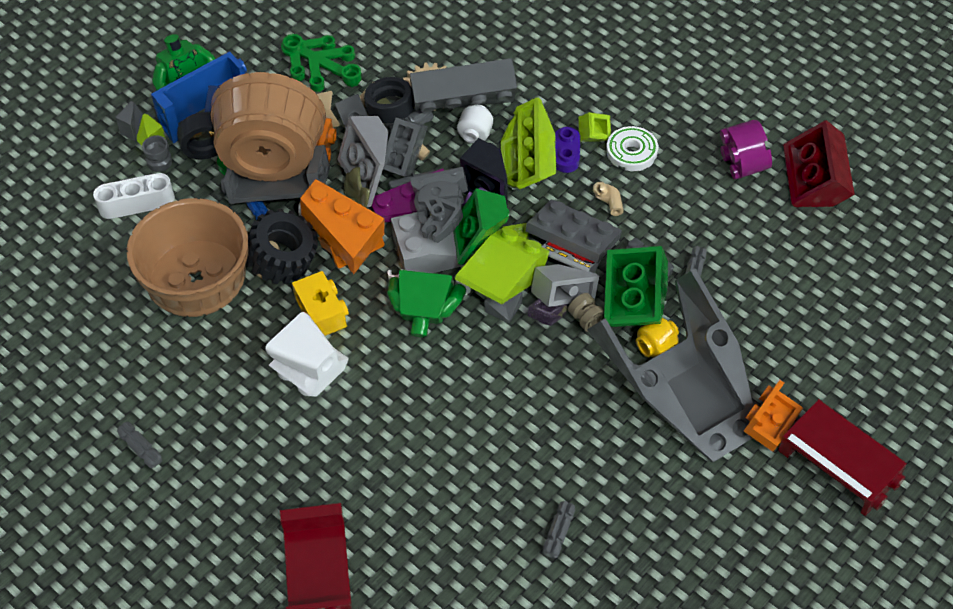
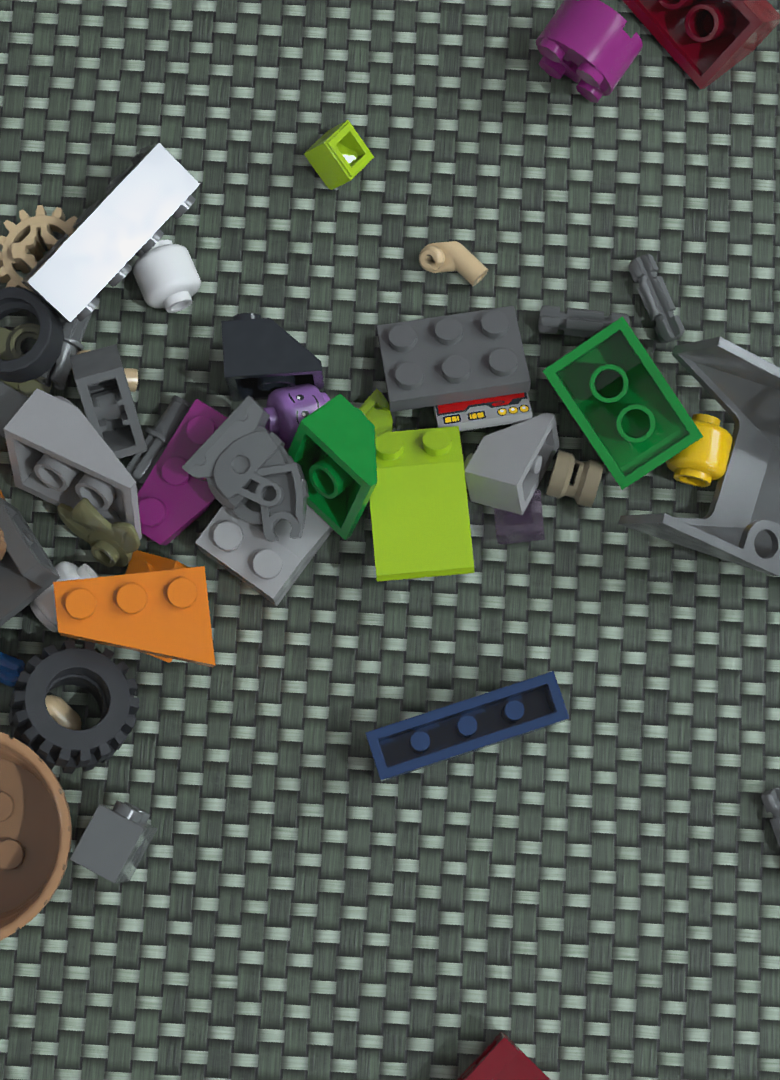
camera: 40 degrees left, 25 degrees up
white piece [266,312,349,396] -> none
yellow brick [292,271,349,336] -> none
green torso [387,269,471,337] -> none
lime wedge [501,97,556,189] -> none
dark purple plate [555,127,580,173] -> none
white tile [606,126,658,171] -> none
none -> dark grey brick [70,800,158,883]
none -> dark blue brick [366,671,569,782]

